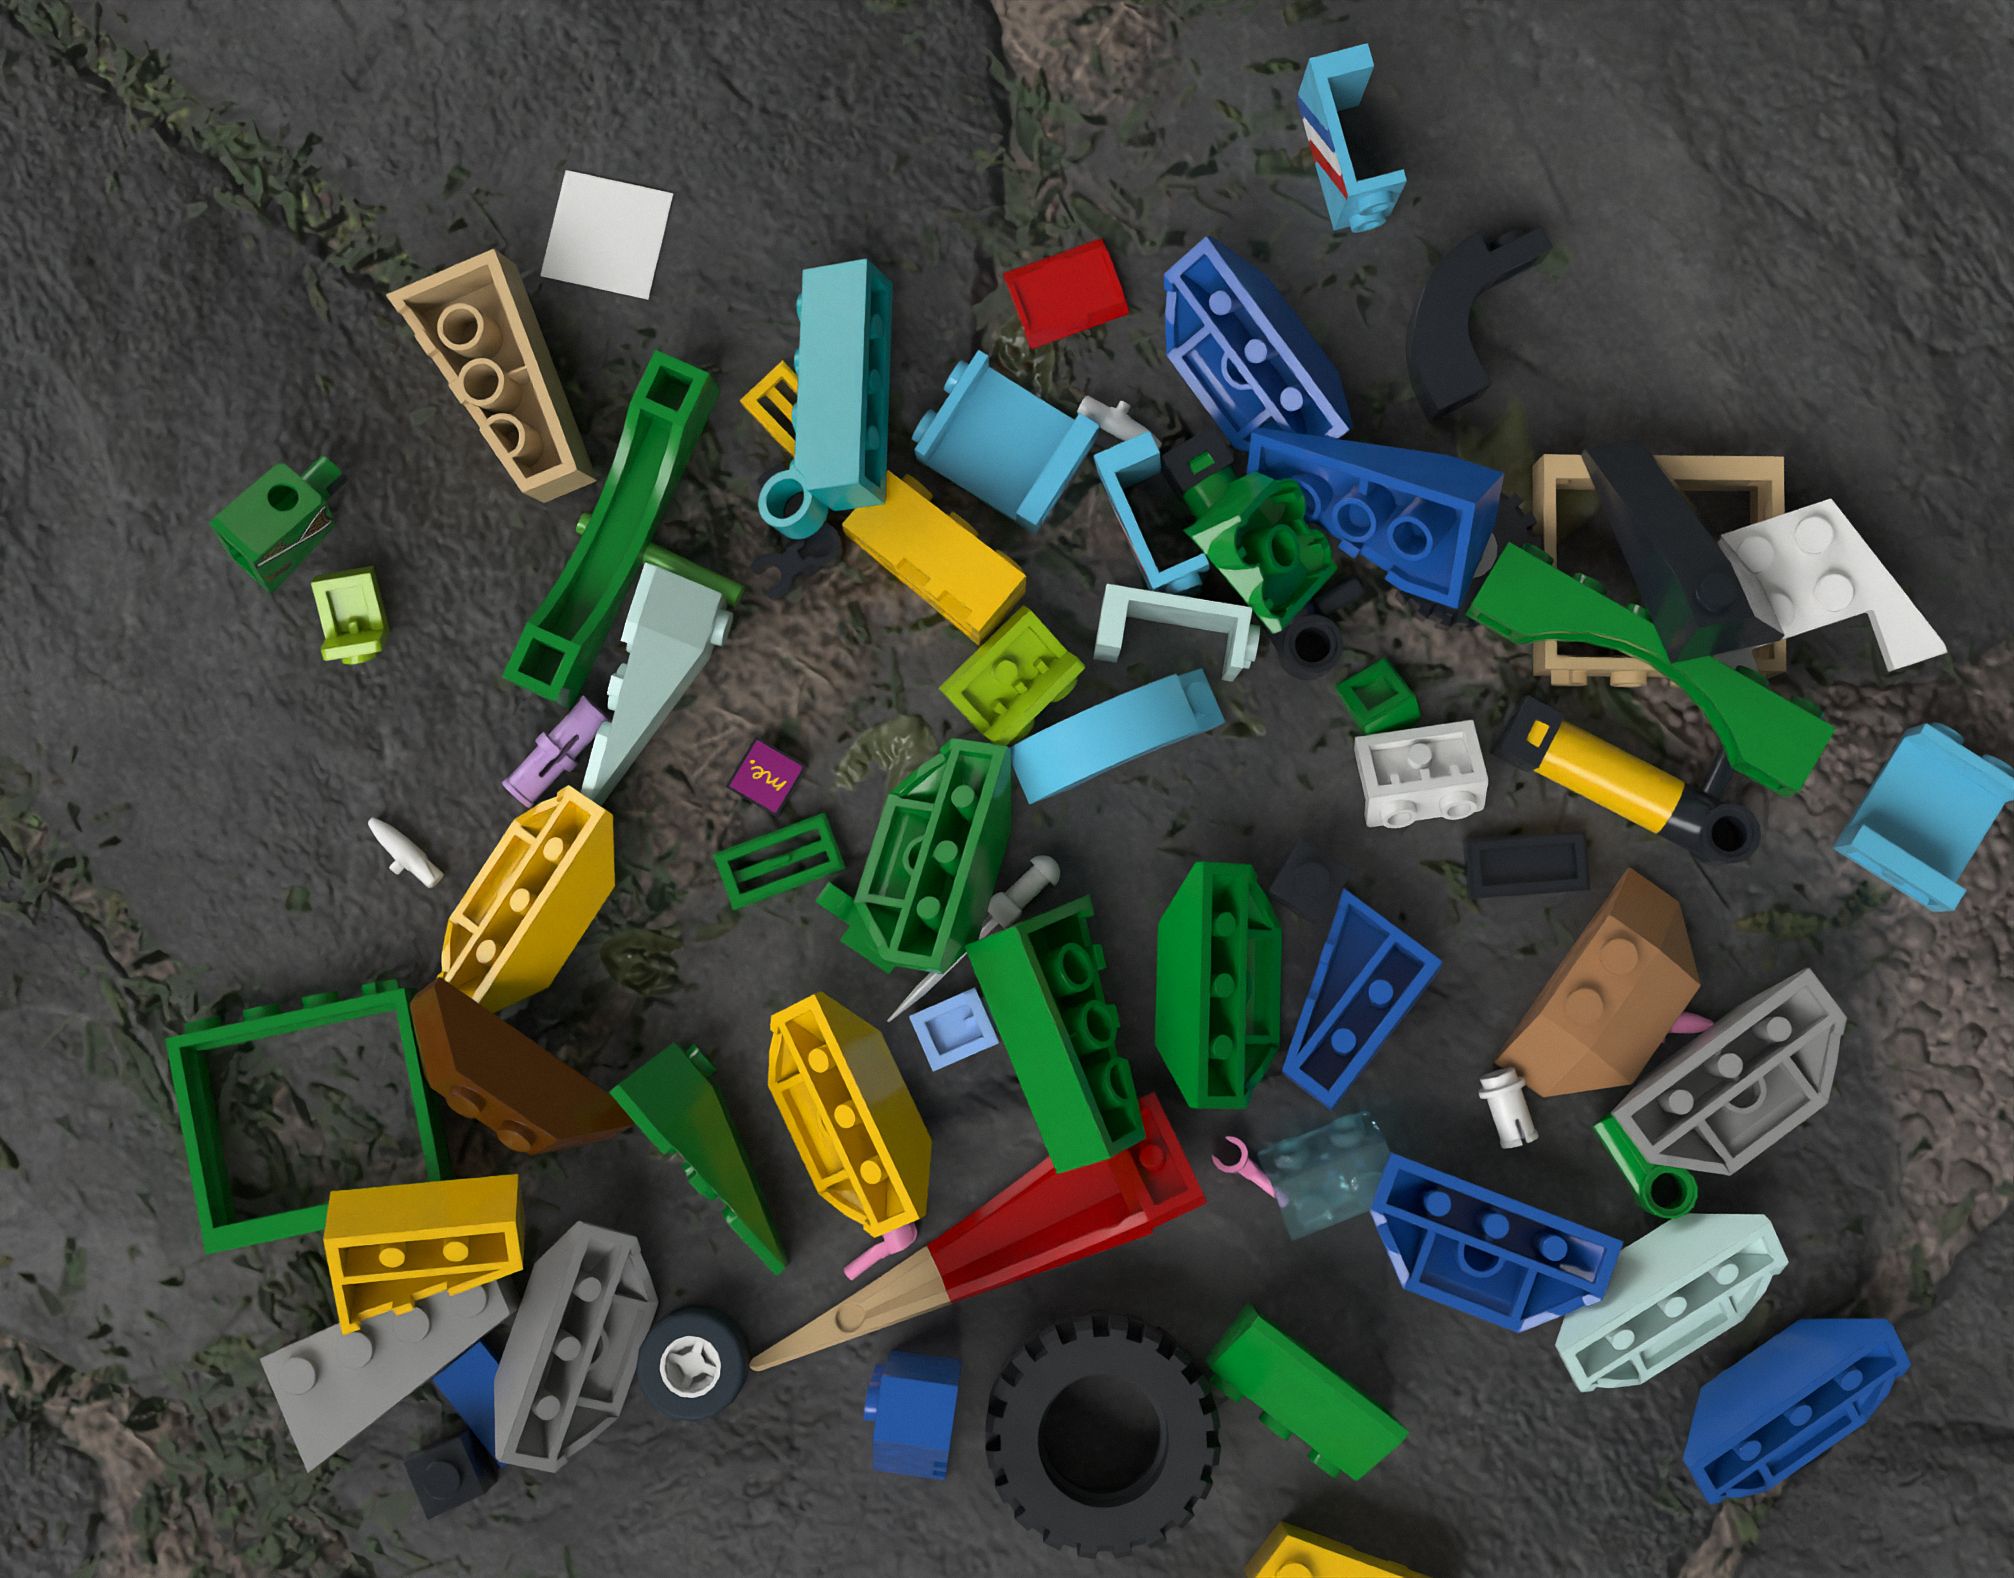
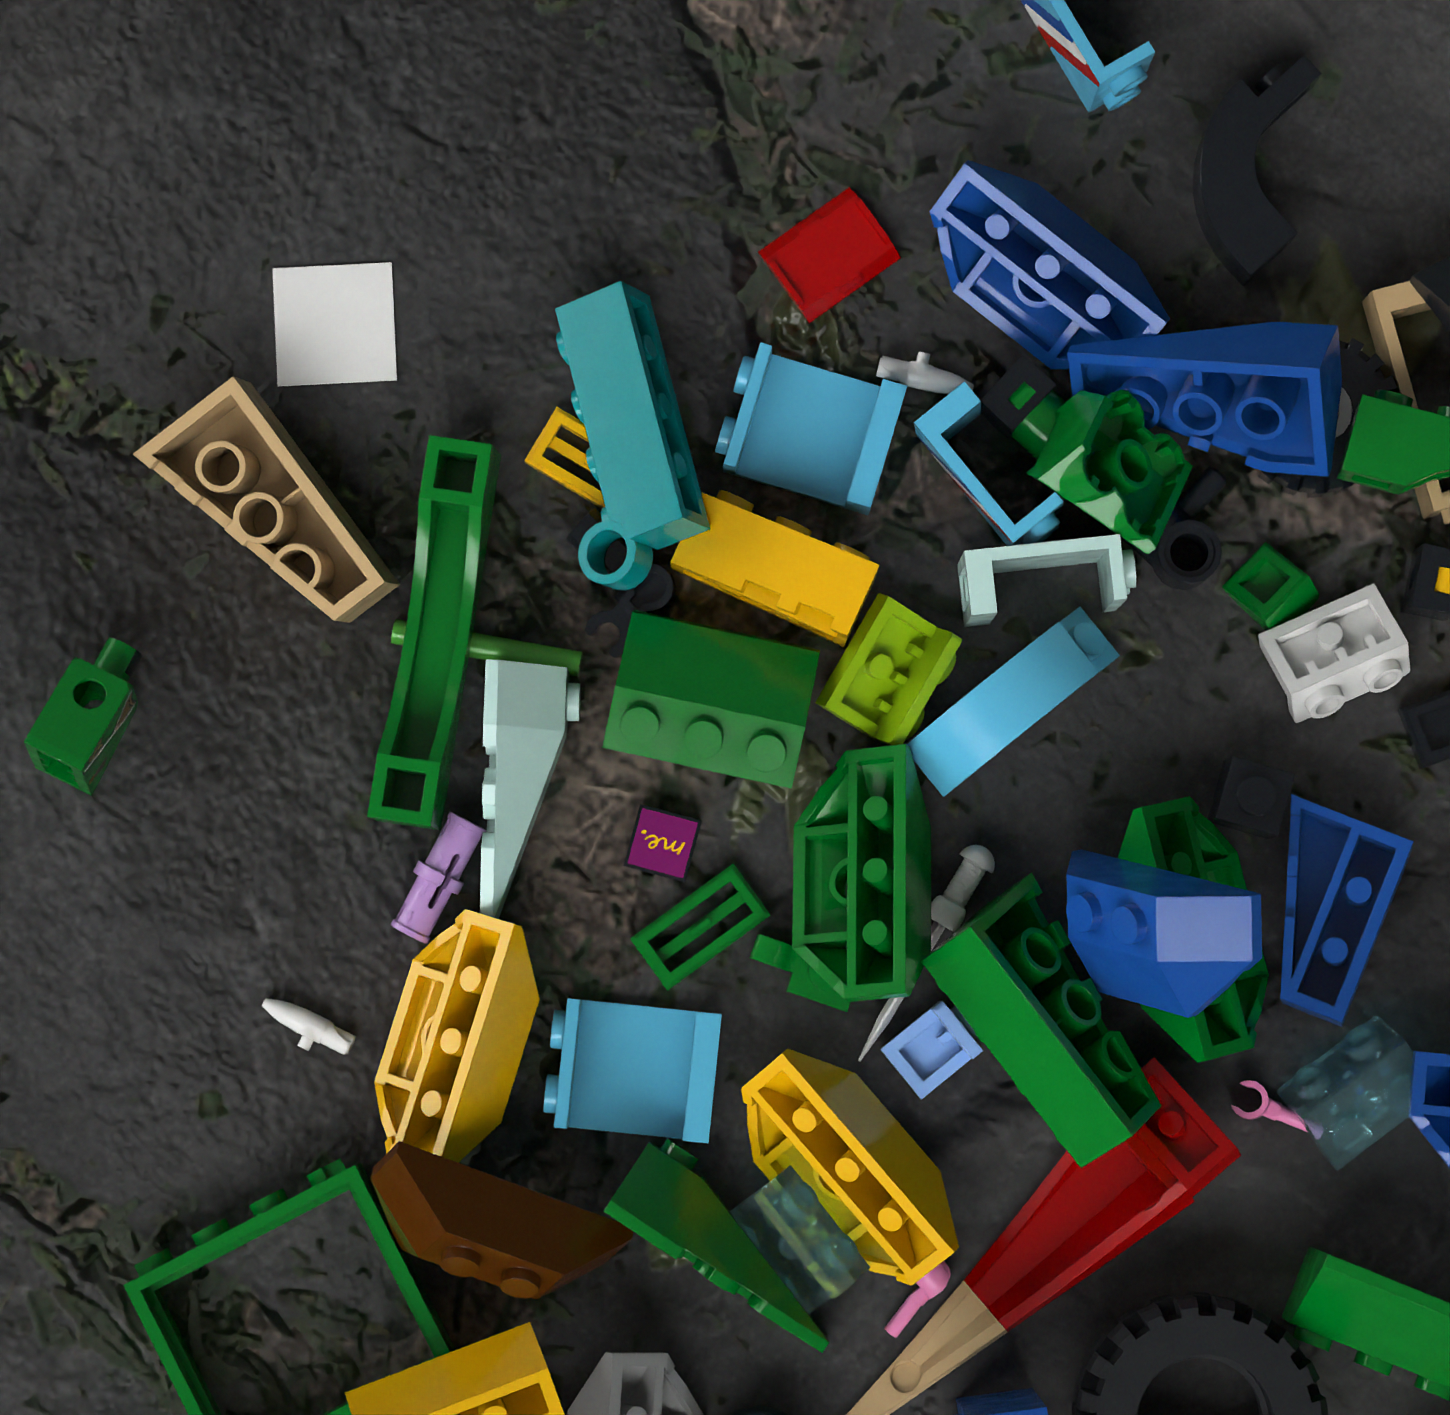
camera: 15 degrees left, 0 degrees up
lime bracket [311,566,390,664] -> none
none -> medium azure panel [543,998,722,1144]
none -> green slope [602,610,820,789]
none -> clear light blue bracket [730,1165,870,1314]
none -> blue wedge [1066,849,1262,1018]

